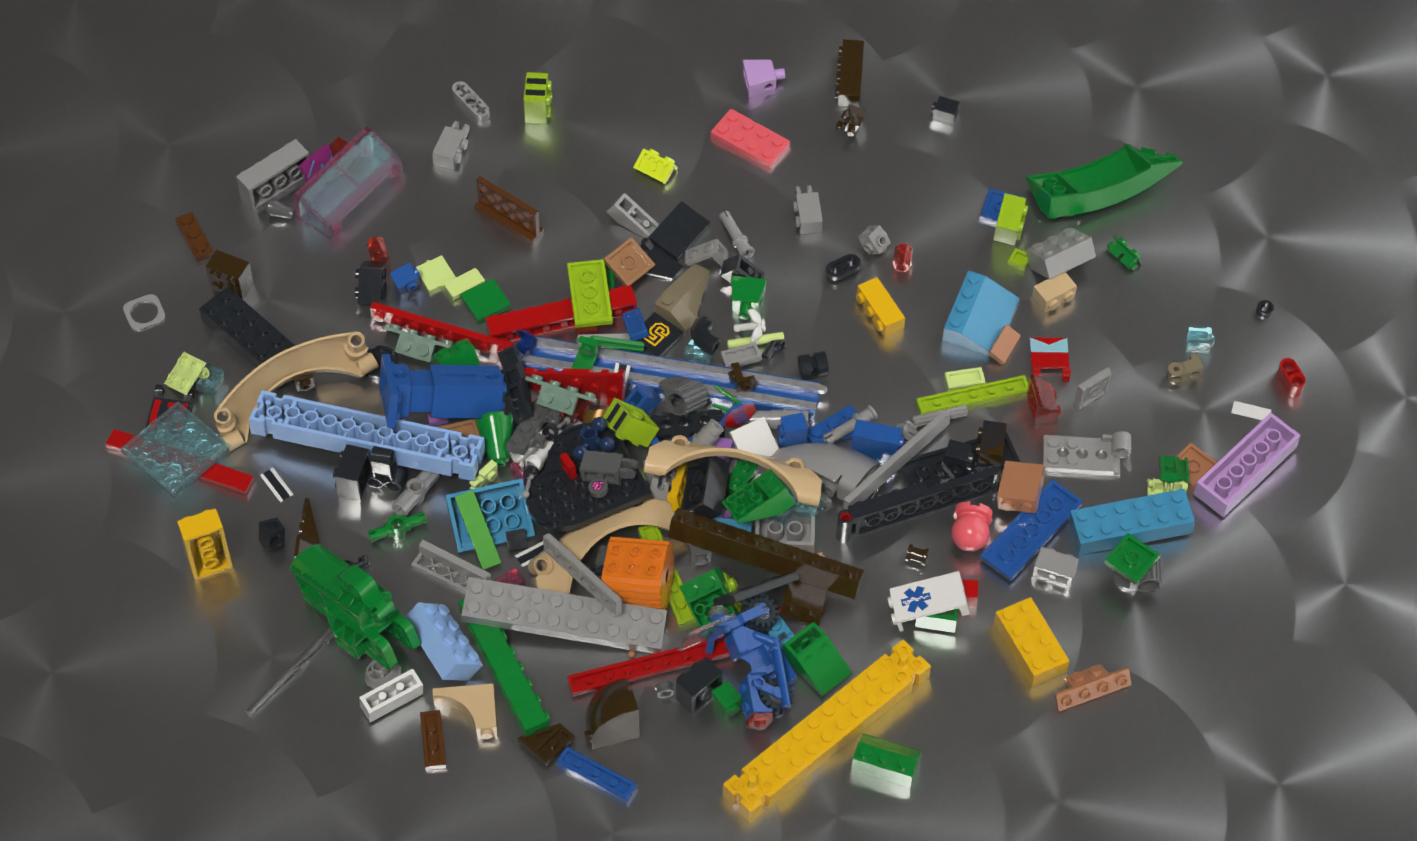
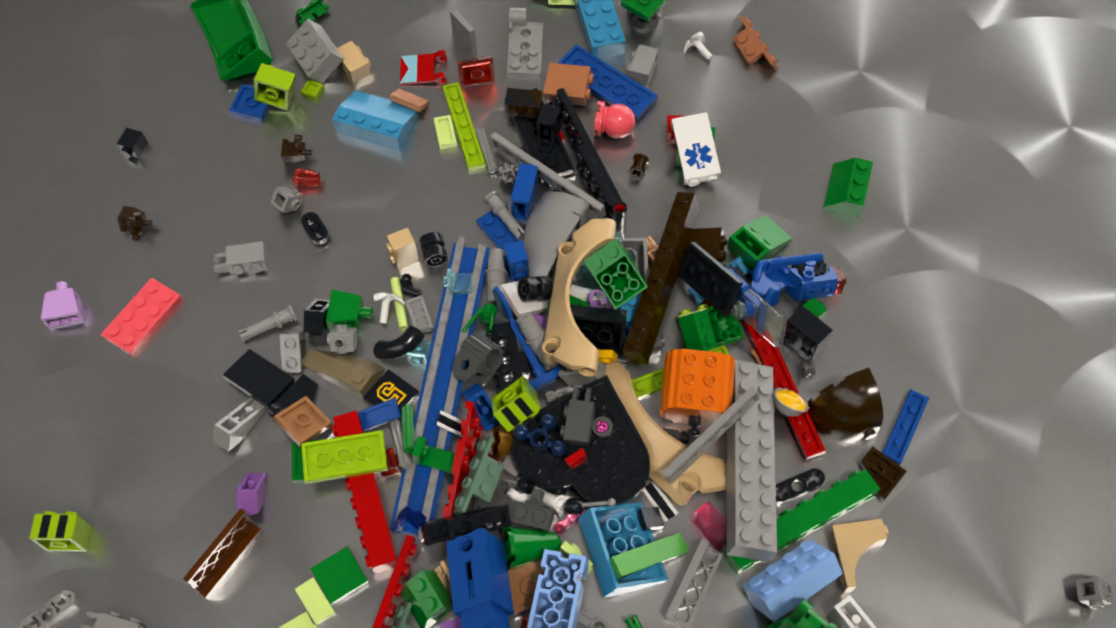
camera: 90 degrees left, 5 degrees up
reddish brown tile [420,710,446,770] -> none
neon yellow bracket [633,148,678,185] -> none
yellow brick [722,639,931,823] -> none
dark brown bracket [728,362,755,392] -> none
dark brown brick [835,39,864,107] -> none
yellow brick [856,277,905,337] -> none
yellow brick [994,597,1070,687] -> none
none -> medium lavender slope [236,473,267,515]
none -> dark brown piece [281,134,313,163]
none -> light grey brick [327,325,357,354]
none -> tan brick [386,227,419,269]
none -> clear light blue bracket [444,269,472,294]
none -> black wheel [517,276,553,302]
none -> white plant [683,31,712,60]
none -> piece [773,387,810,417]
none -> black beam [776,468,825,505]

